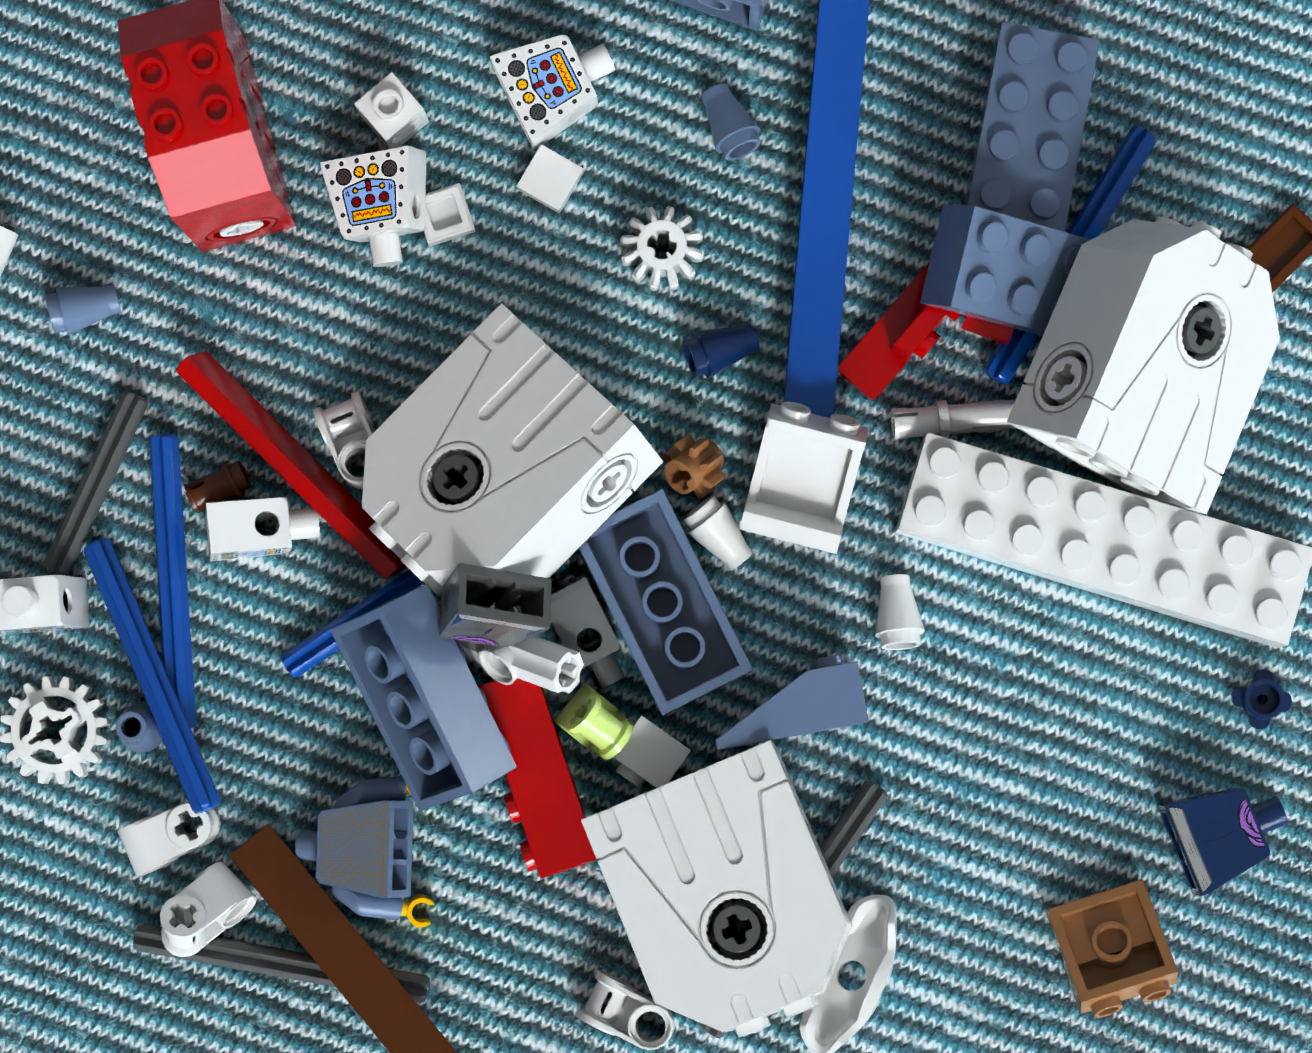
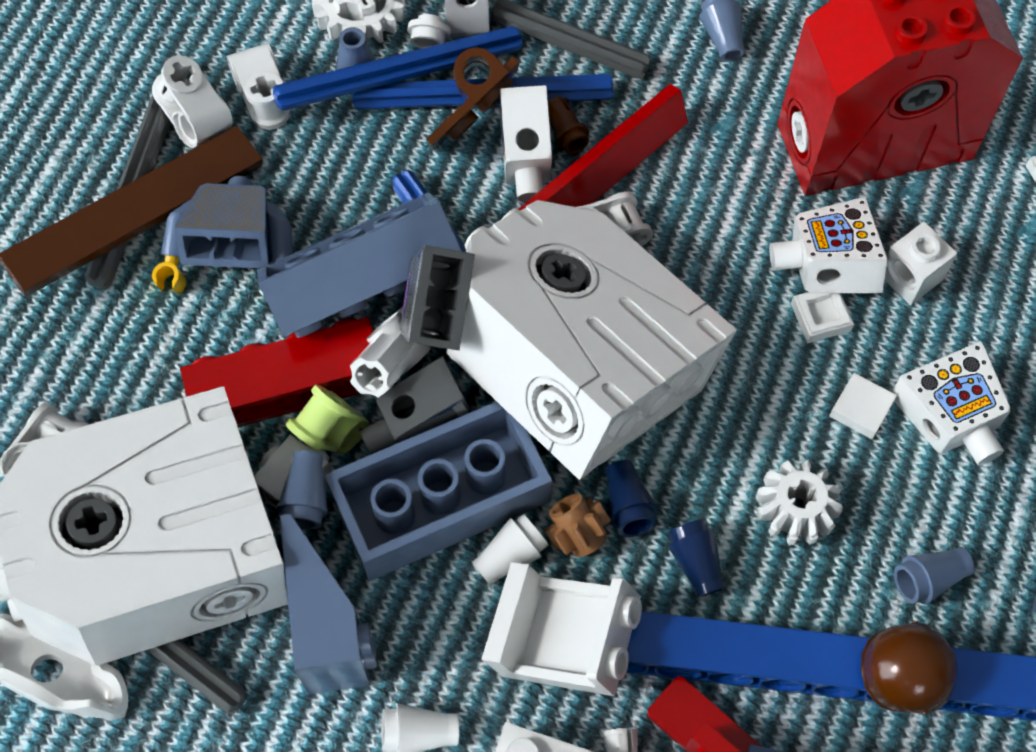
camera: 85 degrees right, 20 degrees down
none -> sand blue cone [276,450,328,530]
none -> white plate [407,14,451,49]
none -> reddish brown piece [426,47,519,151]
none -> dark blue cone [605,460,658,537]
none -> reddish brown helmet [861,621,957,714]

